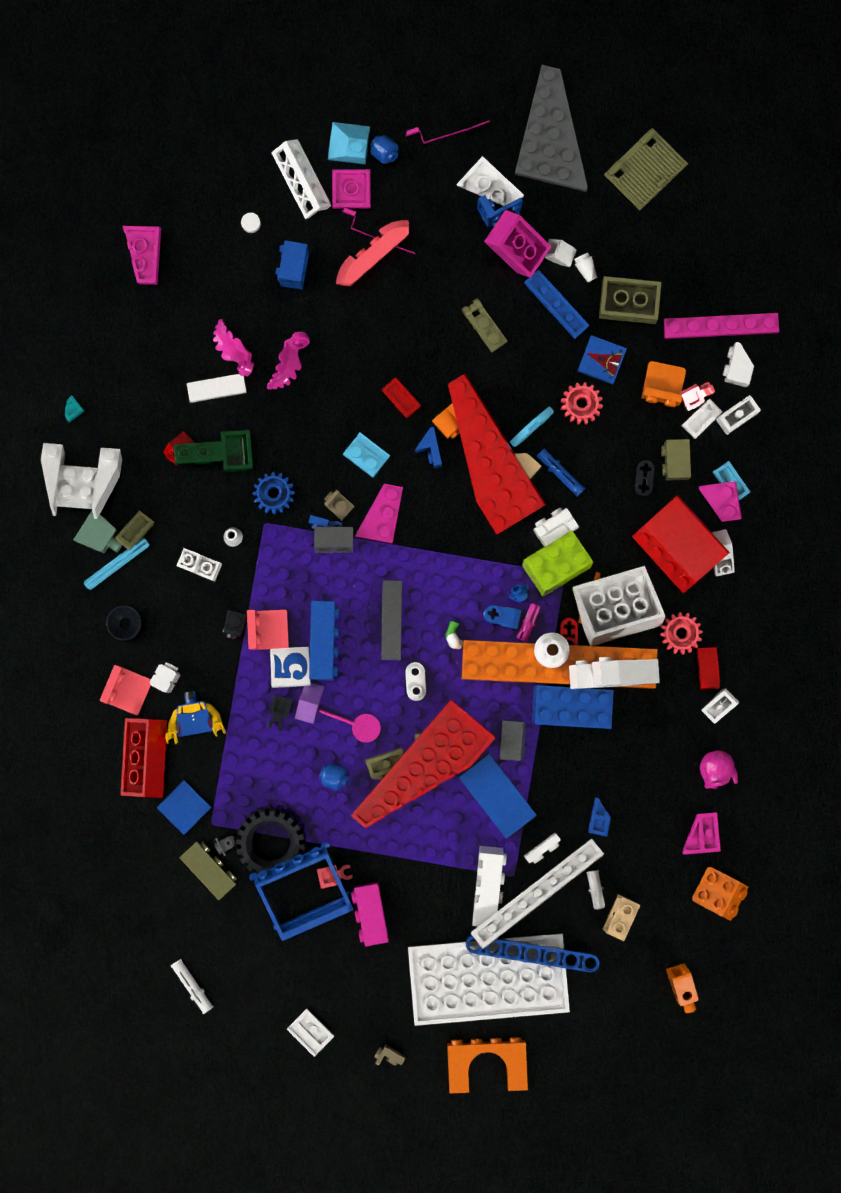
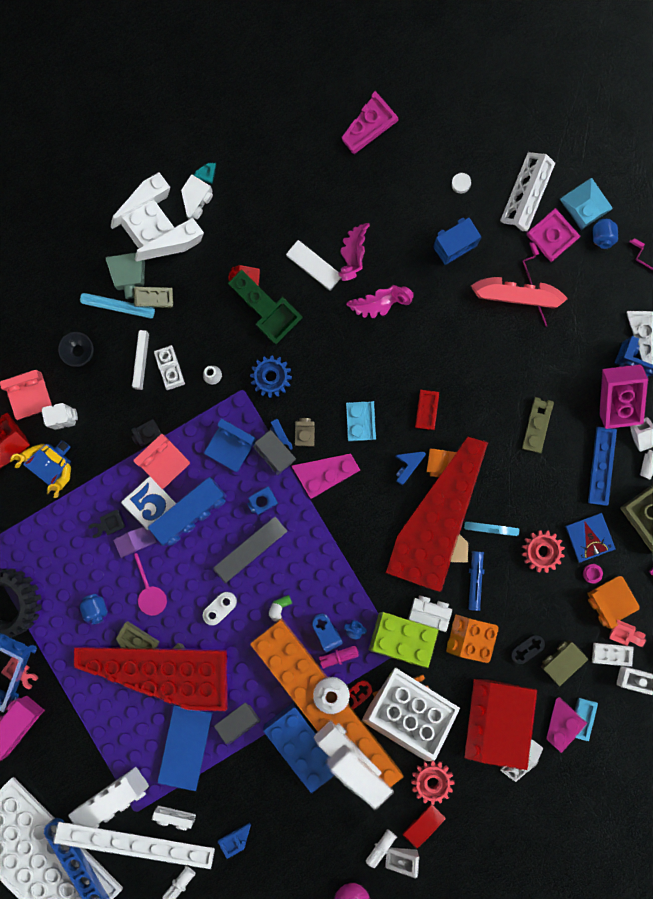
camera: 55 degrees right, 0 degrees up
none -> white tile [132,330,149,390]
none -> white slope [181,174,213,220]
none -> blue bracket [204,419,256,472]
none -> blue brick [247,486,279,515]
none -> white axle [366,829,397,868]
none -> orange bracket [446,615,498,663]
none -> dark pink plate [583,564,603,583]

